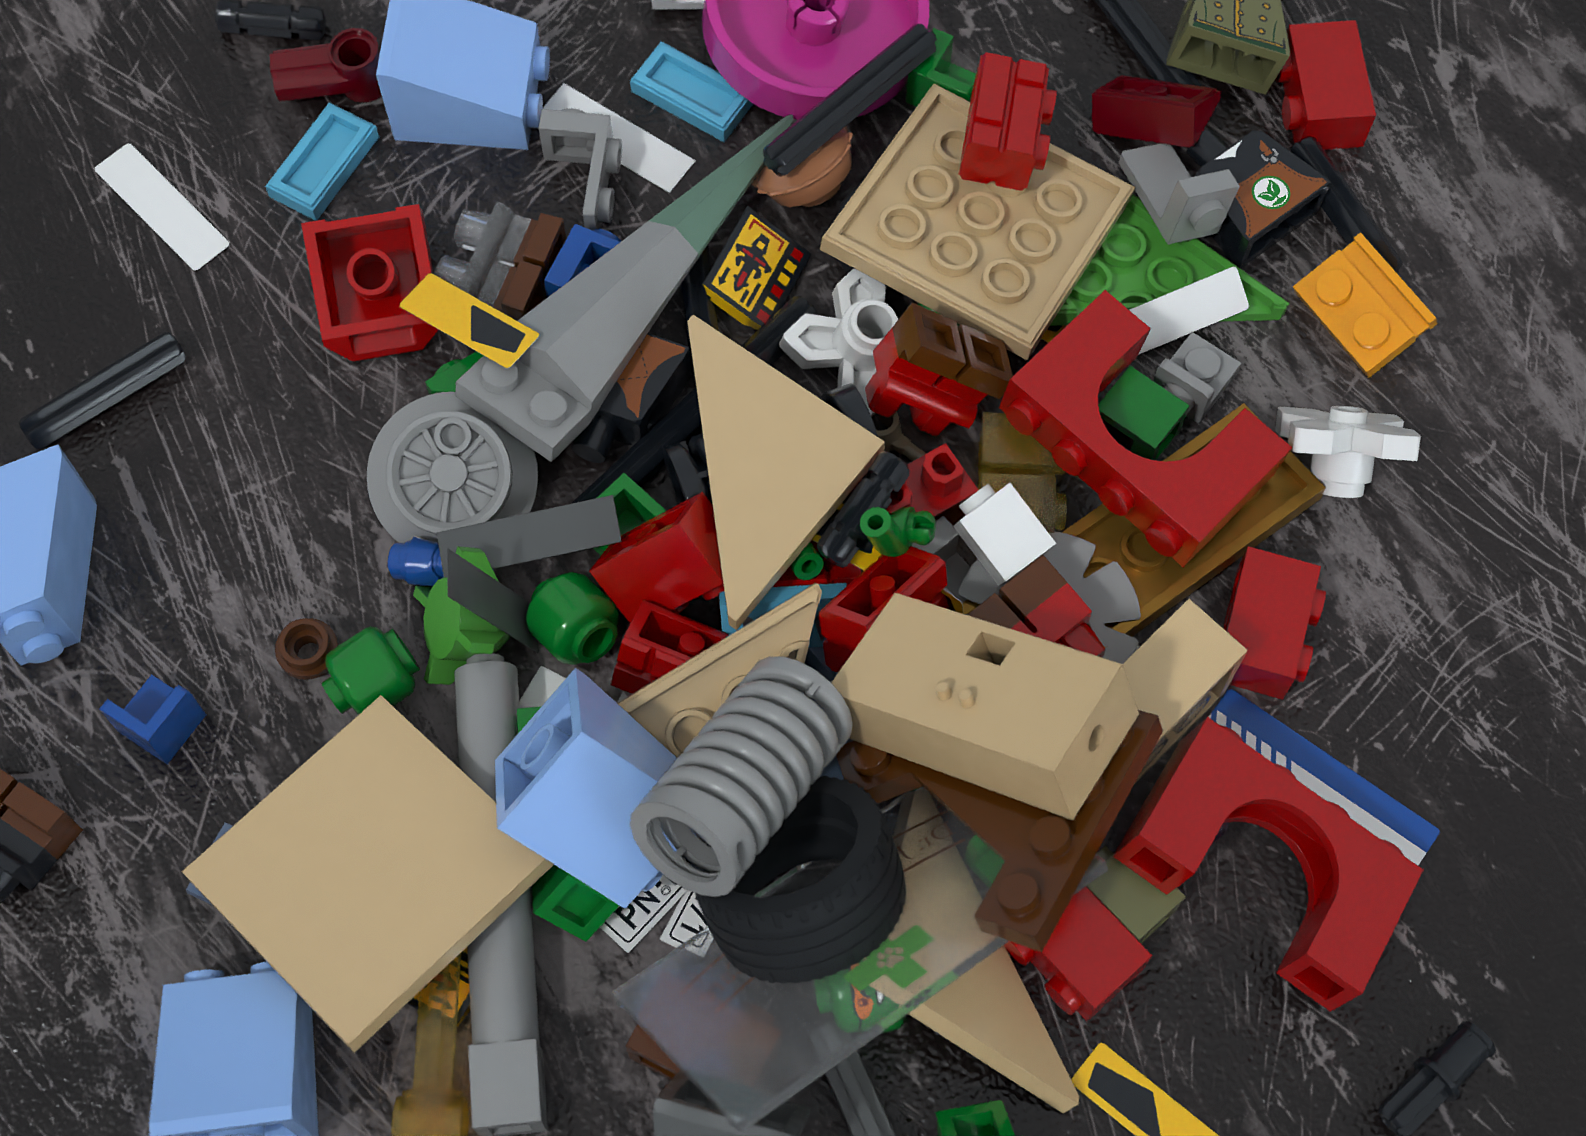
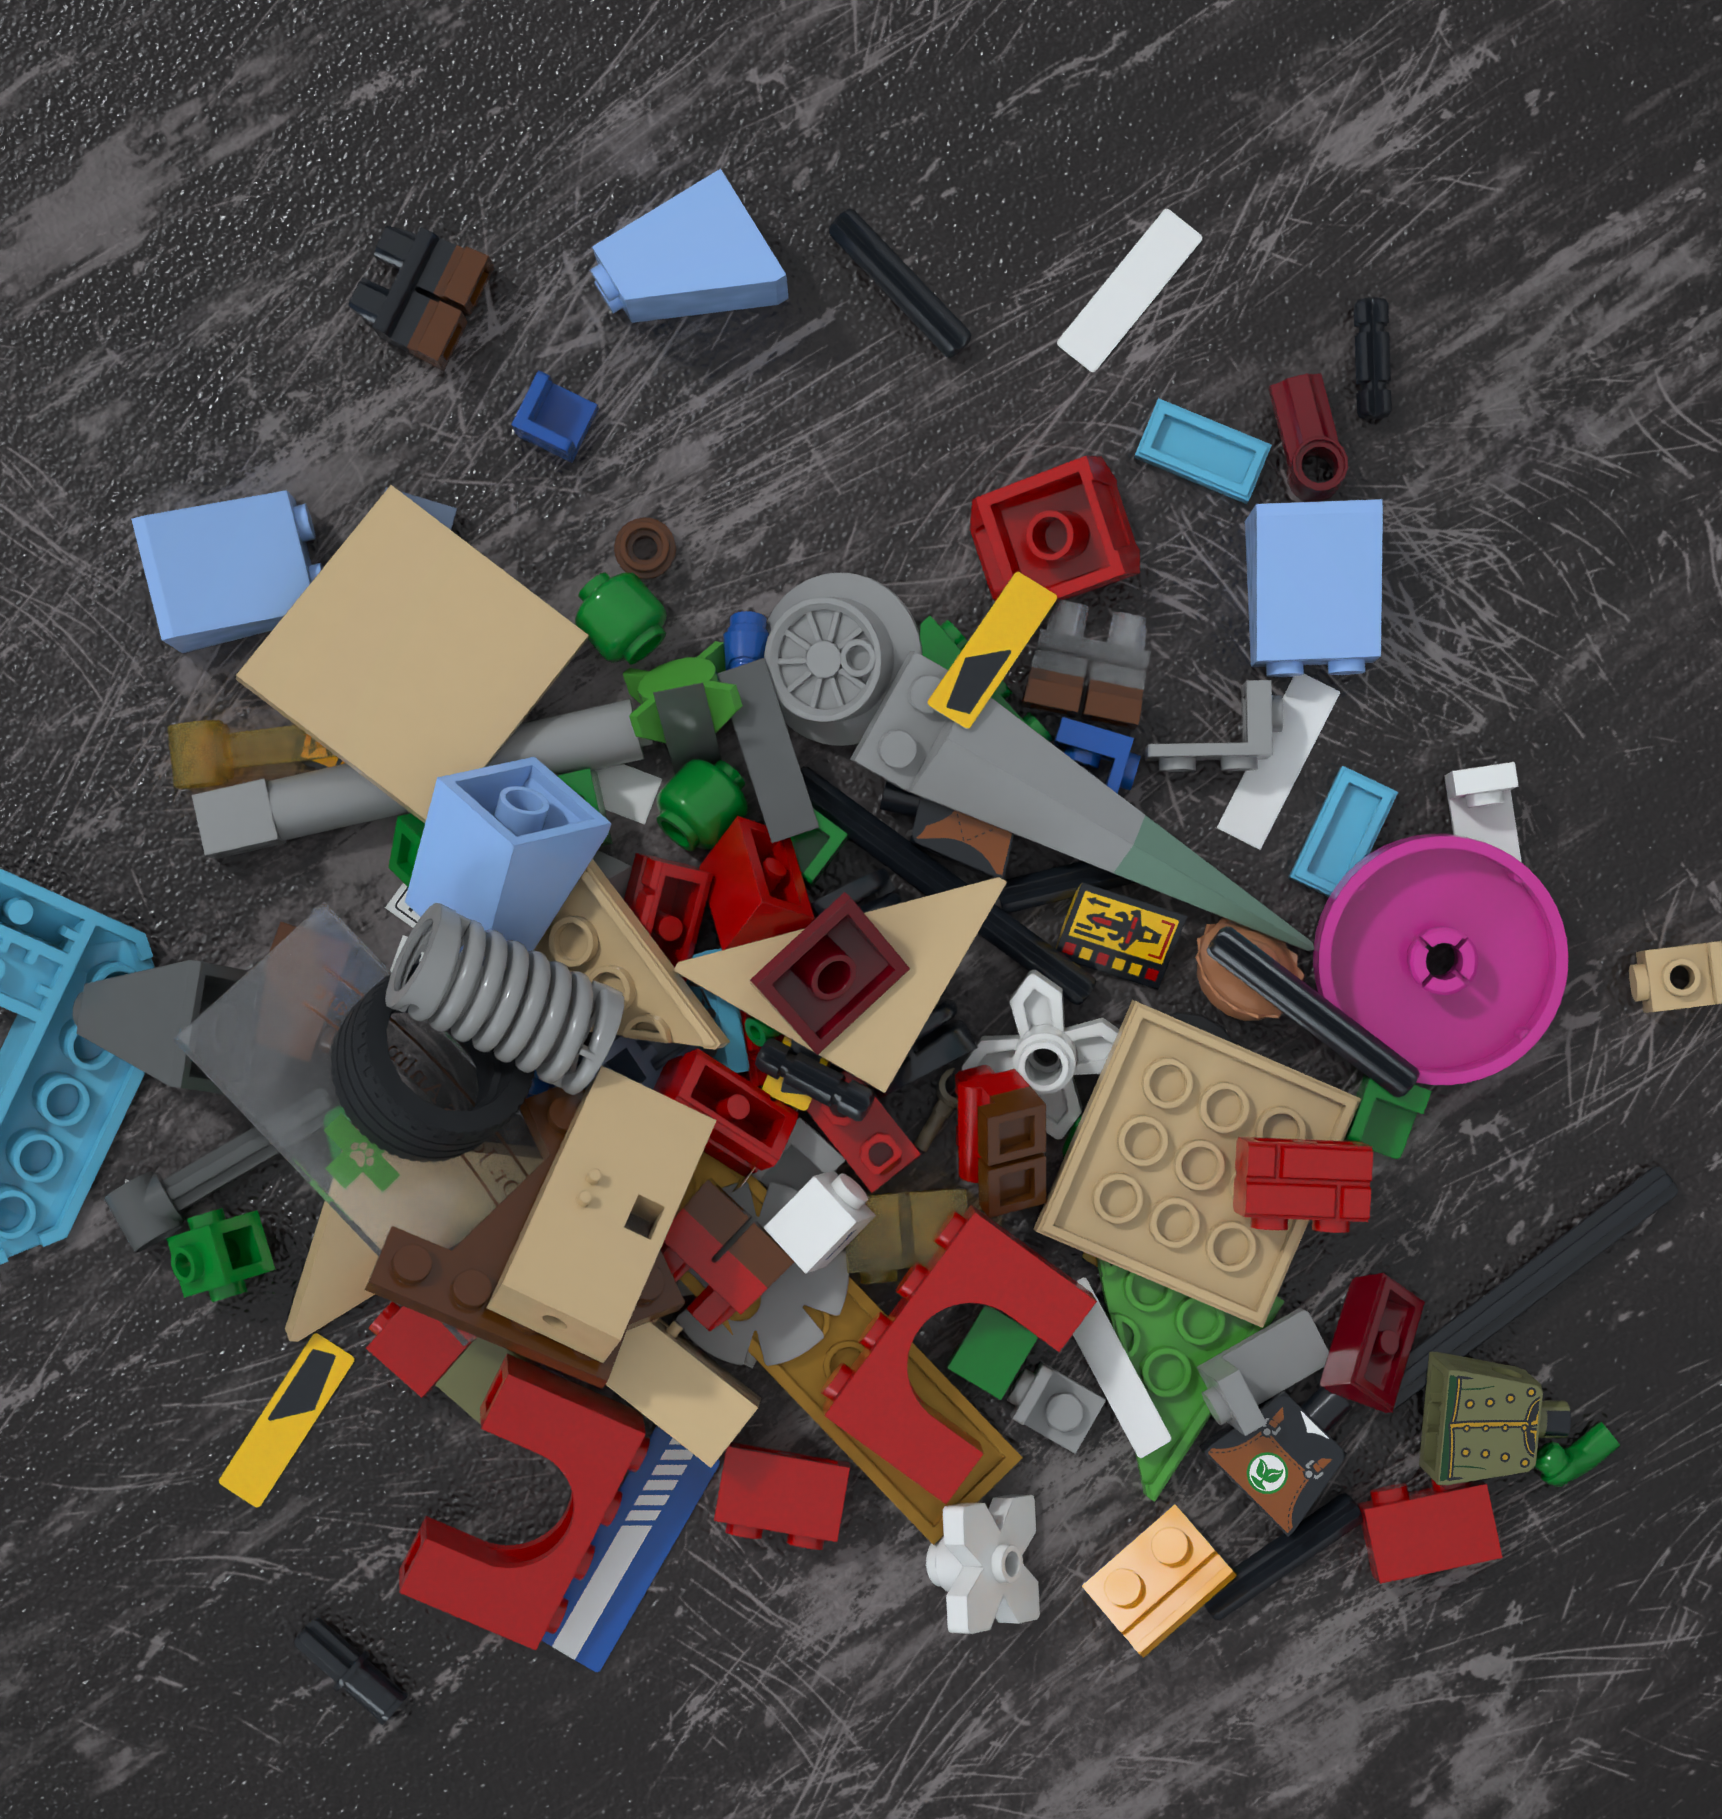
camera: 85 degrees right, 20 degrees up
green arm [860,507,936,557] -> none
none -> dark red slope [750,892,910,1055]

